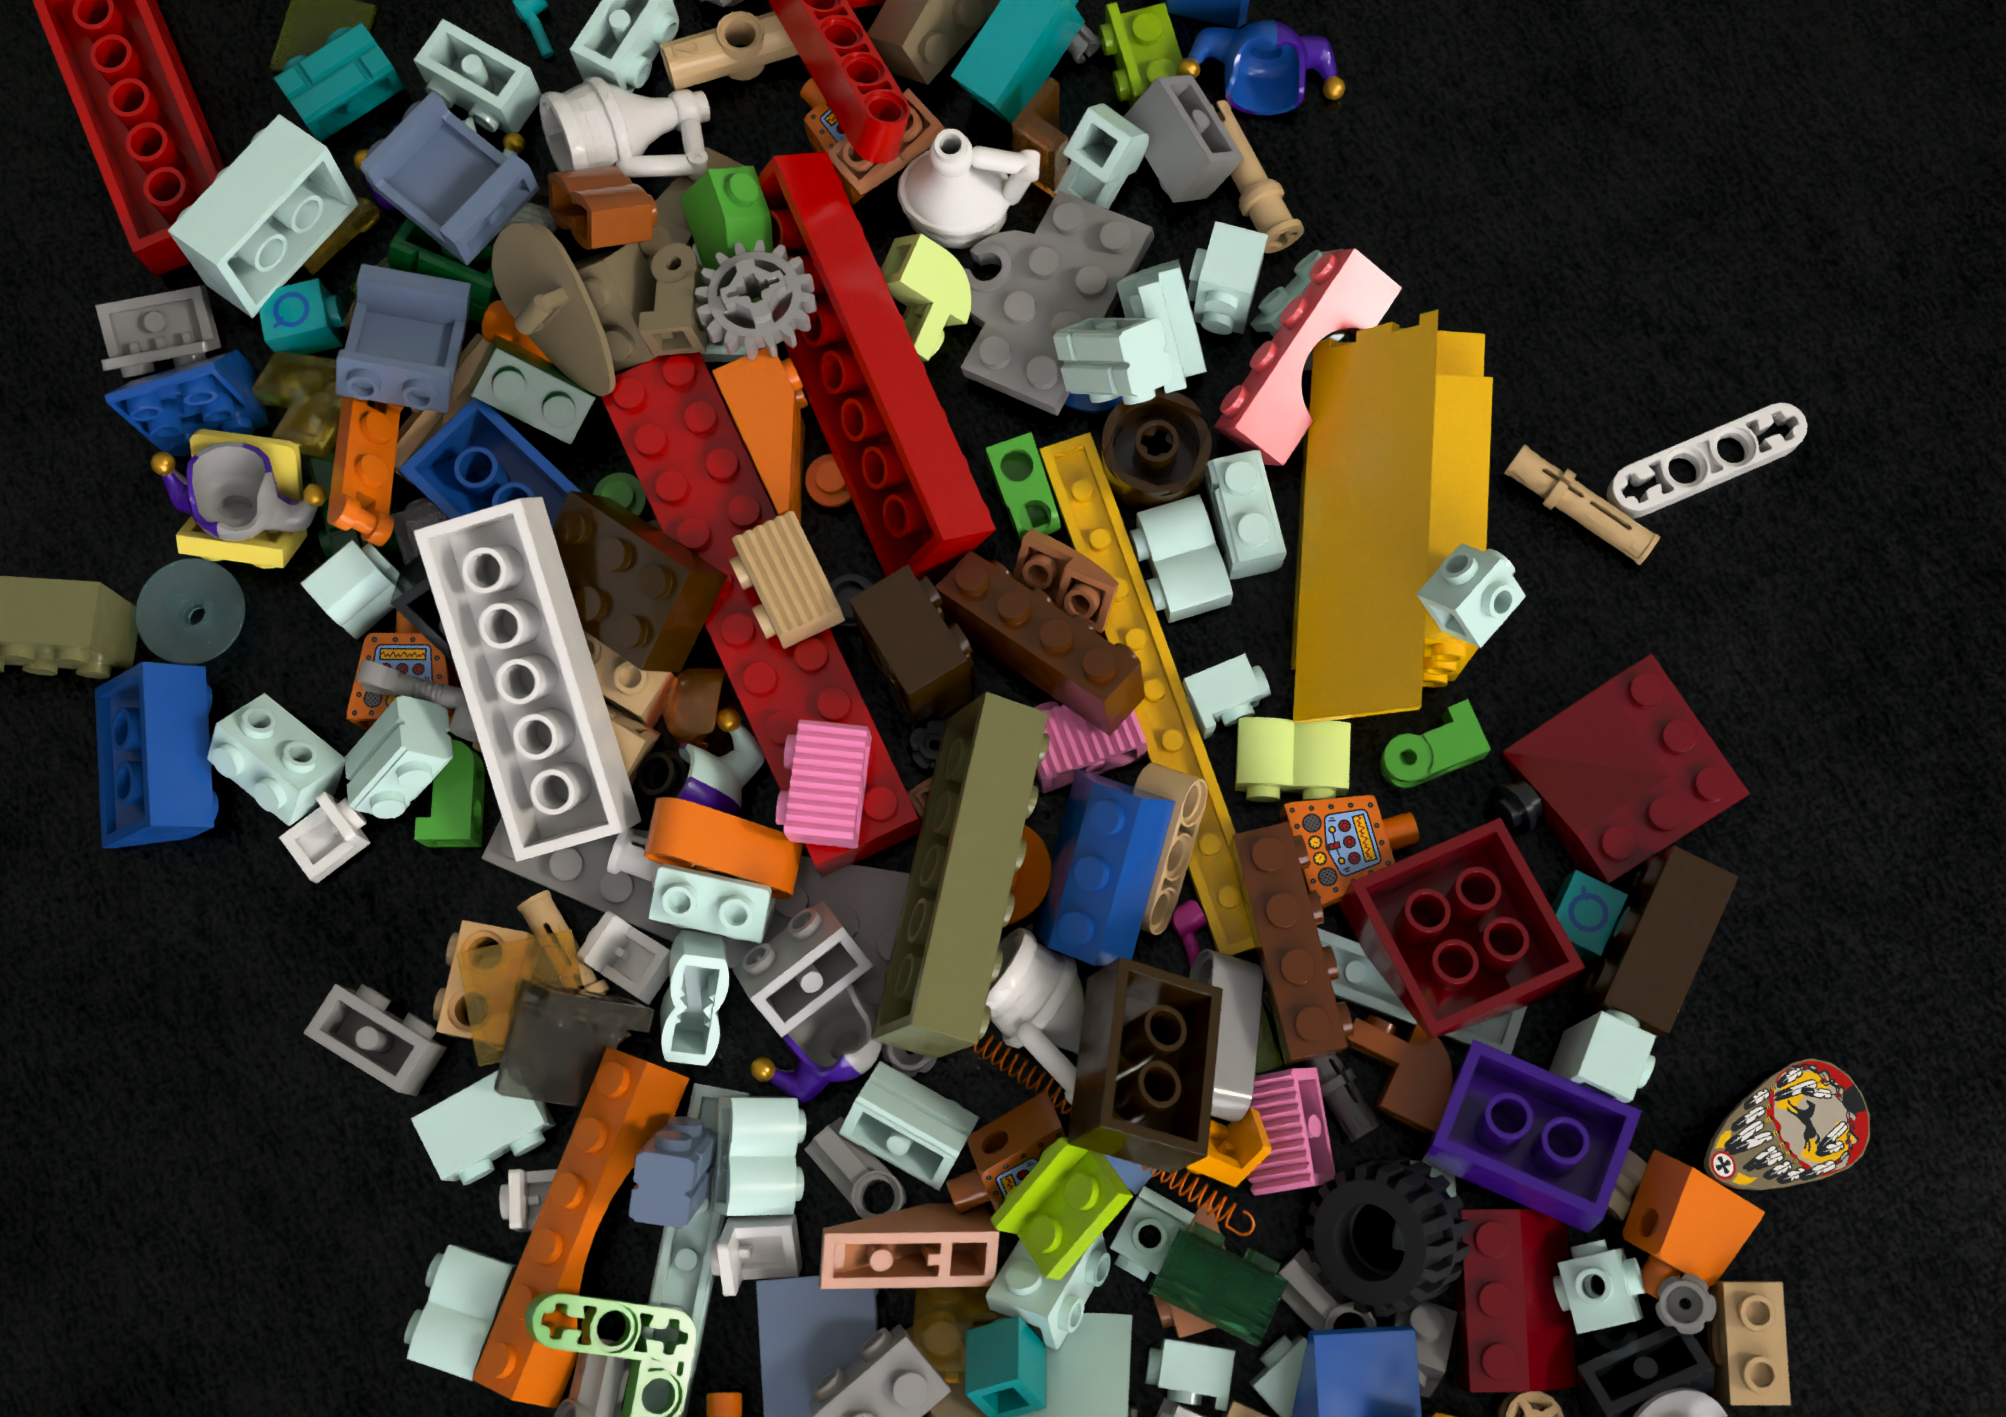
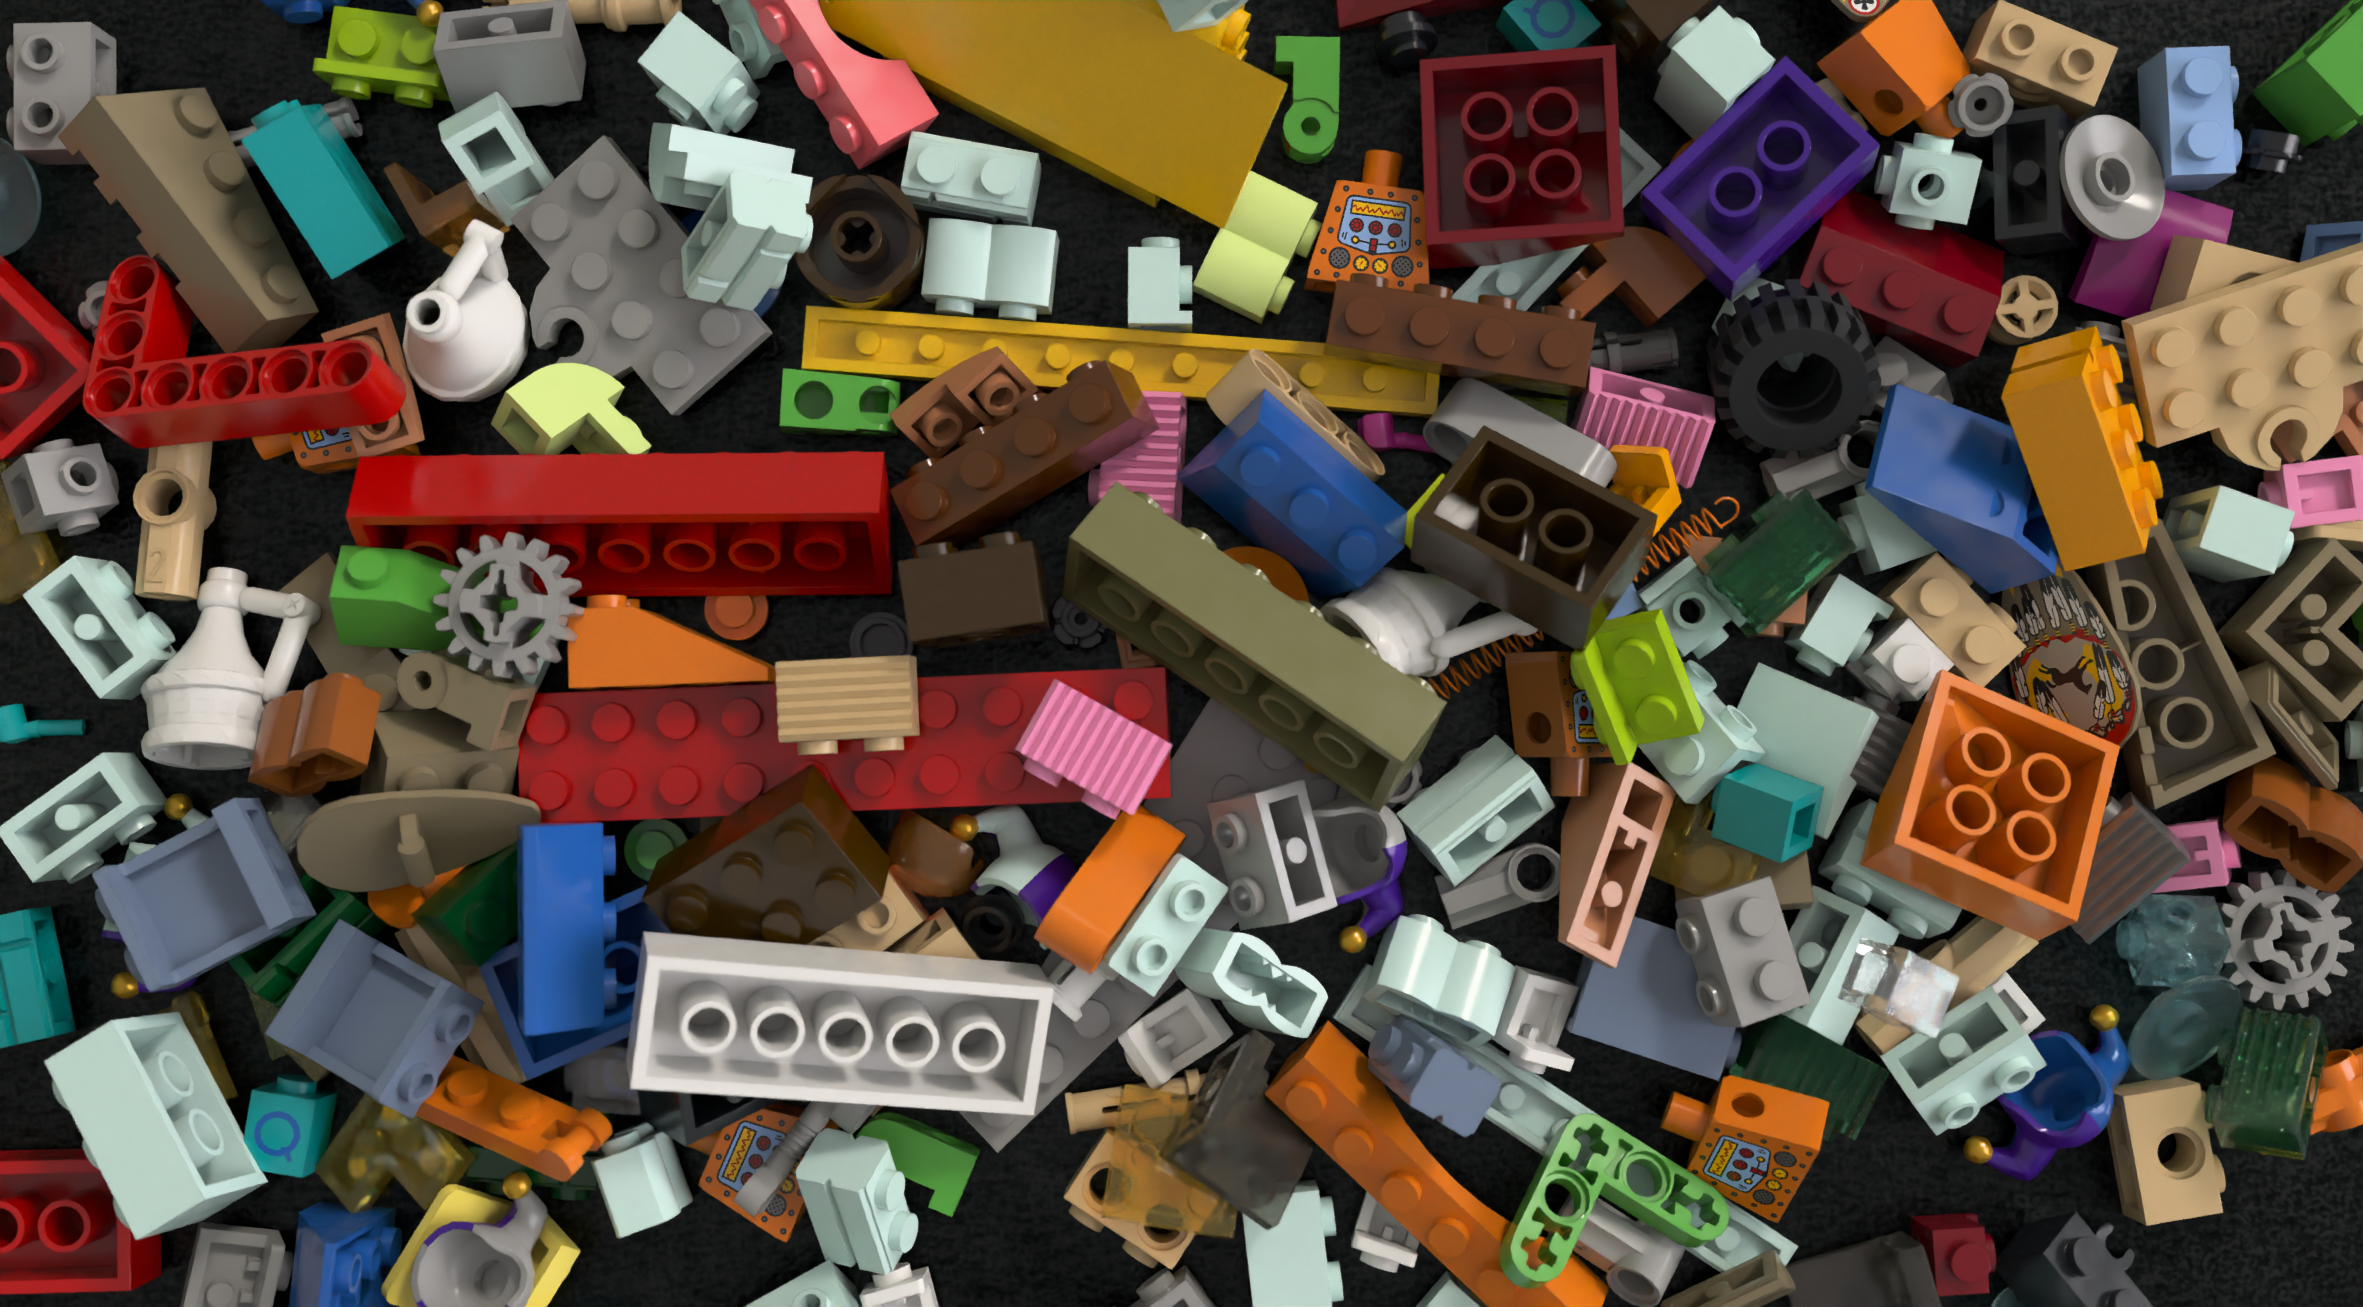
camera: 75 degrees left, 10 degrees up
none -> blue slope [517,822,617,1036]

